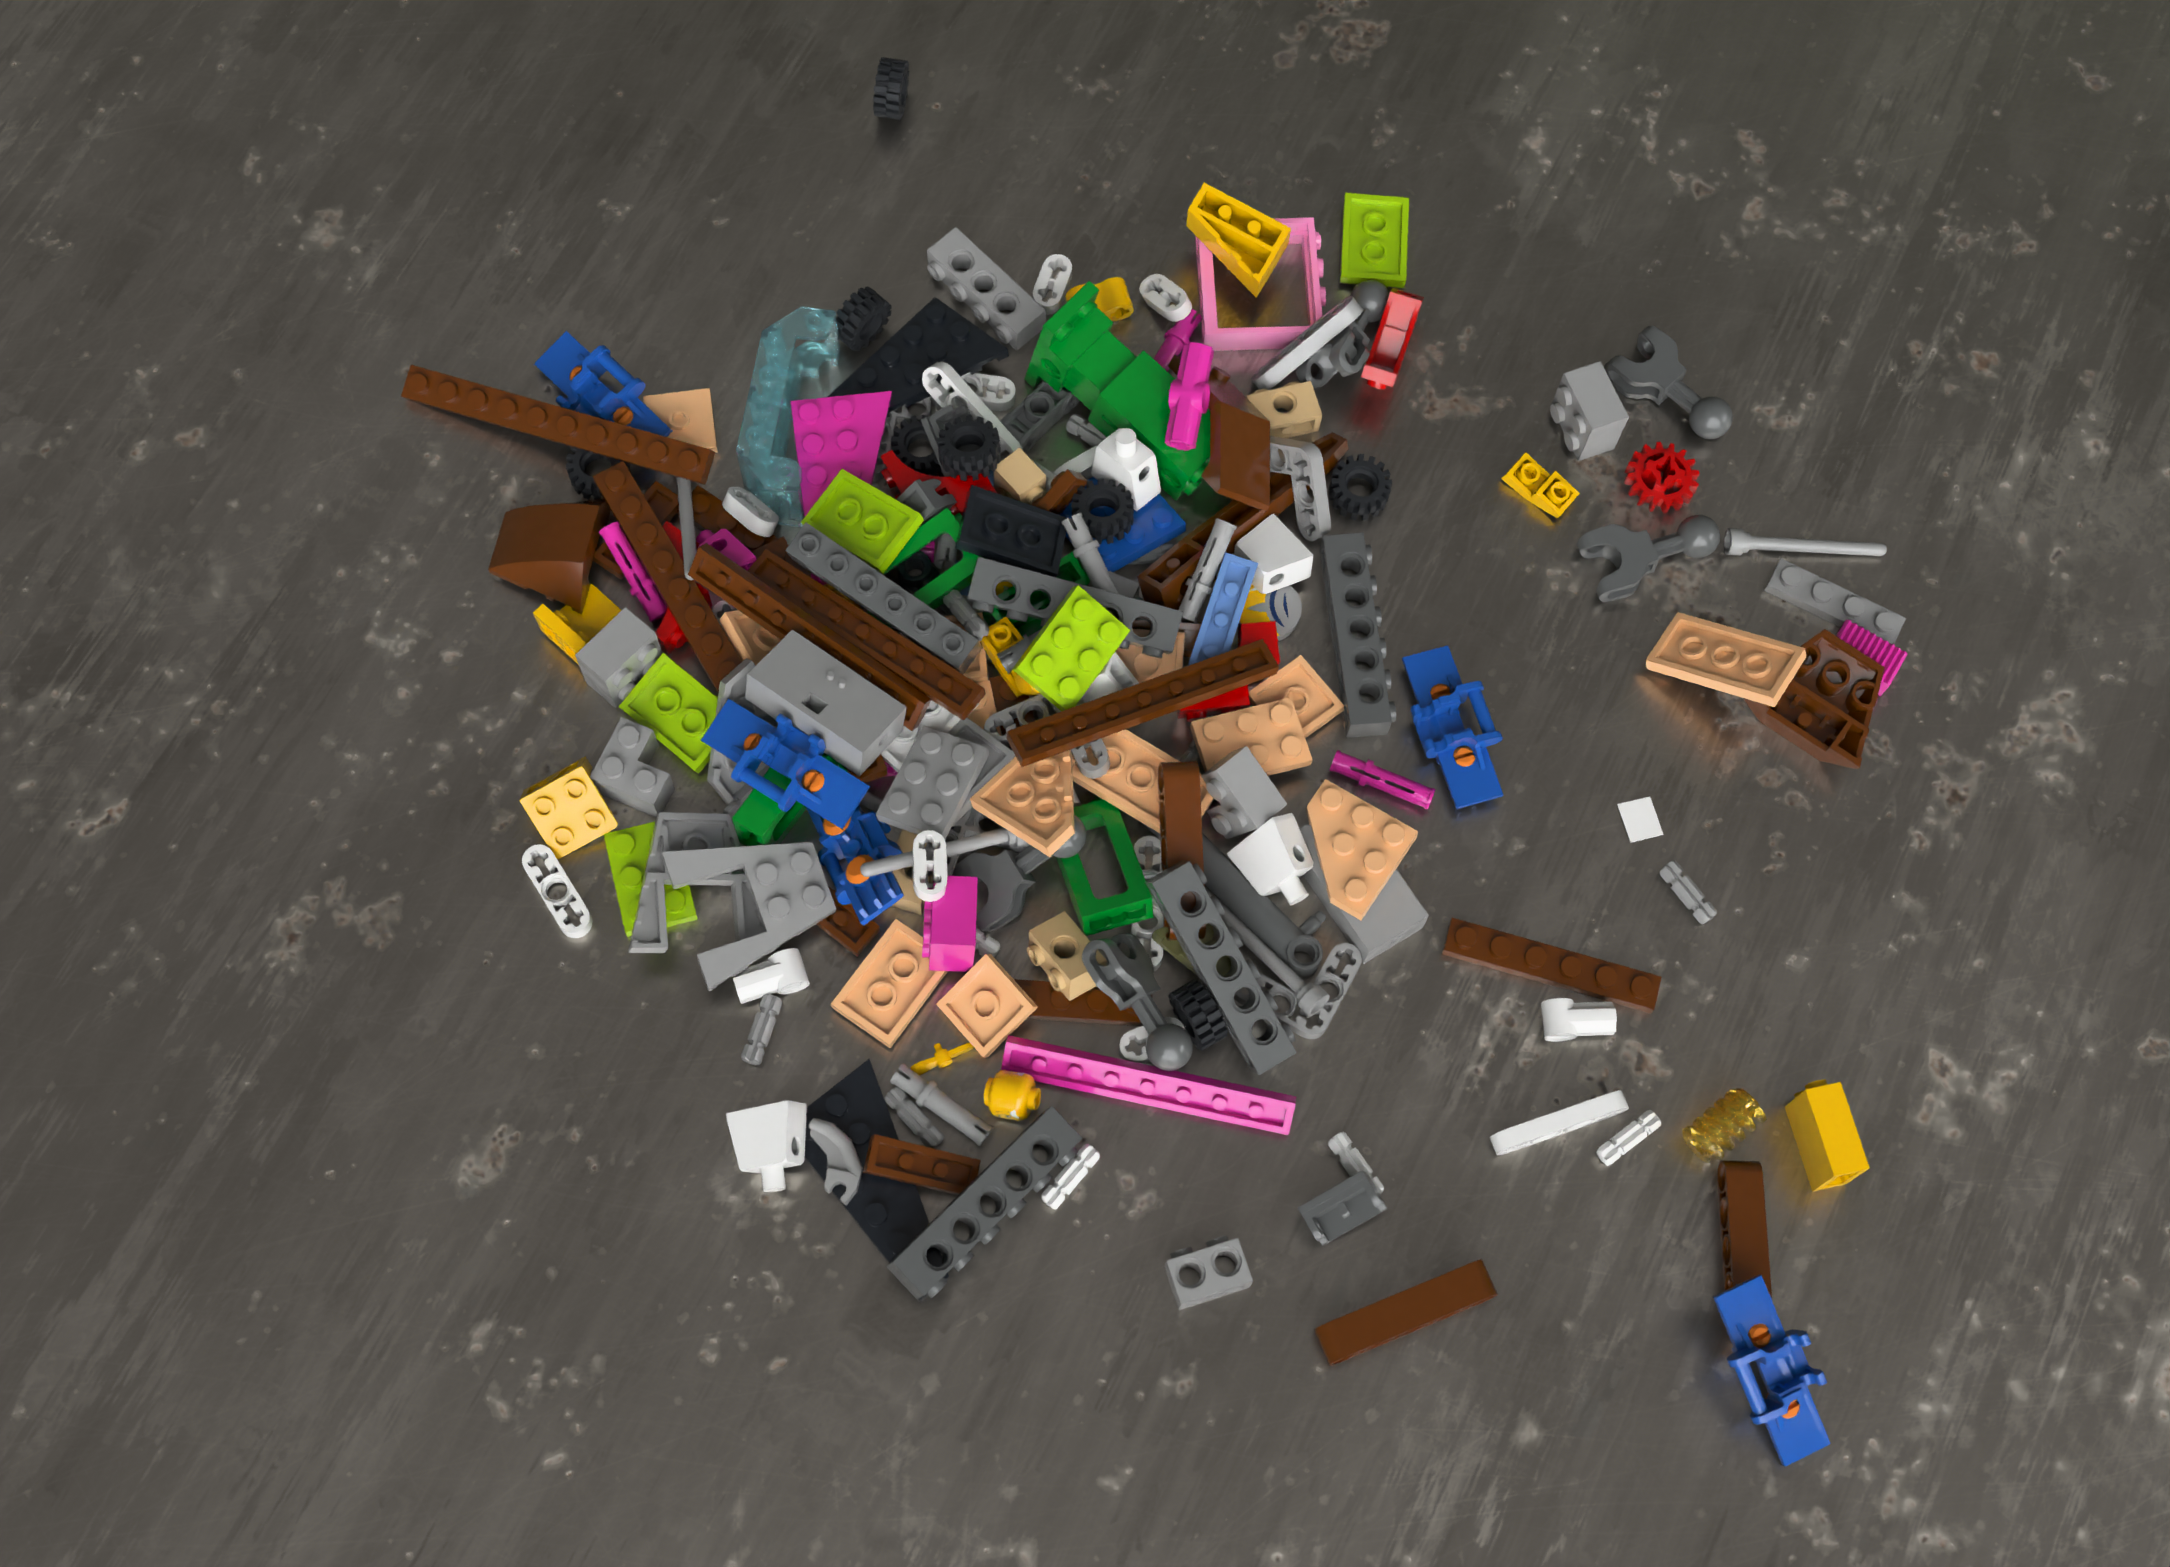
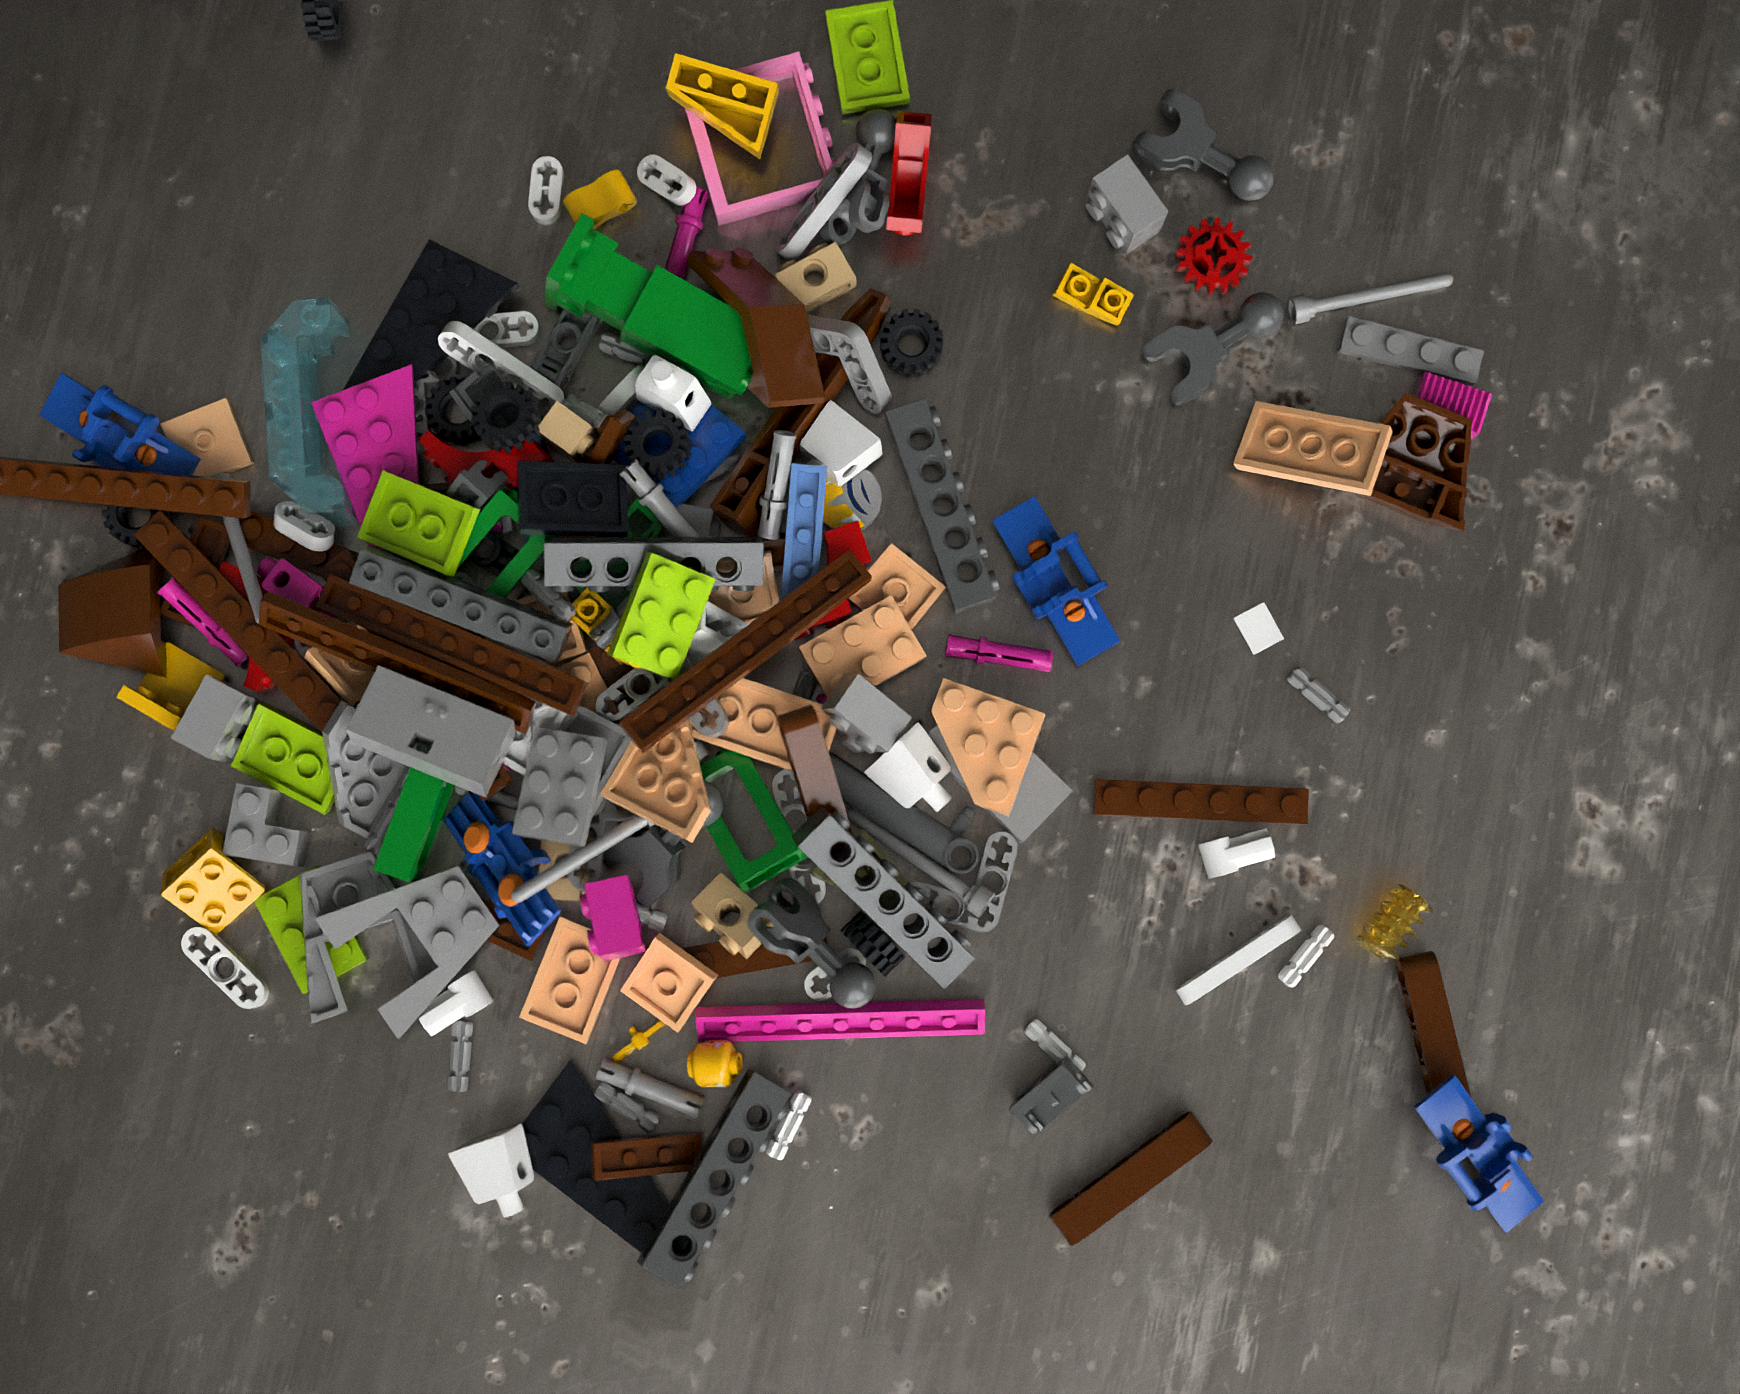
camera: 10 degrees left, 15 degrees up
blue piece [701,699,870,829] -> none
light grey piece [809,1118,863,1206] -> none
black tyre [831,286,892,351] -> none
white beam [912,830,947,902] -> none
light grey brick [927,227,1046,351] -> none
light grey brick [1164,1236,1253,1310] -> none
dark pink piece [1165,342,1214,451] -> none
yellow brick [1785,1079,1870,1192] -> none

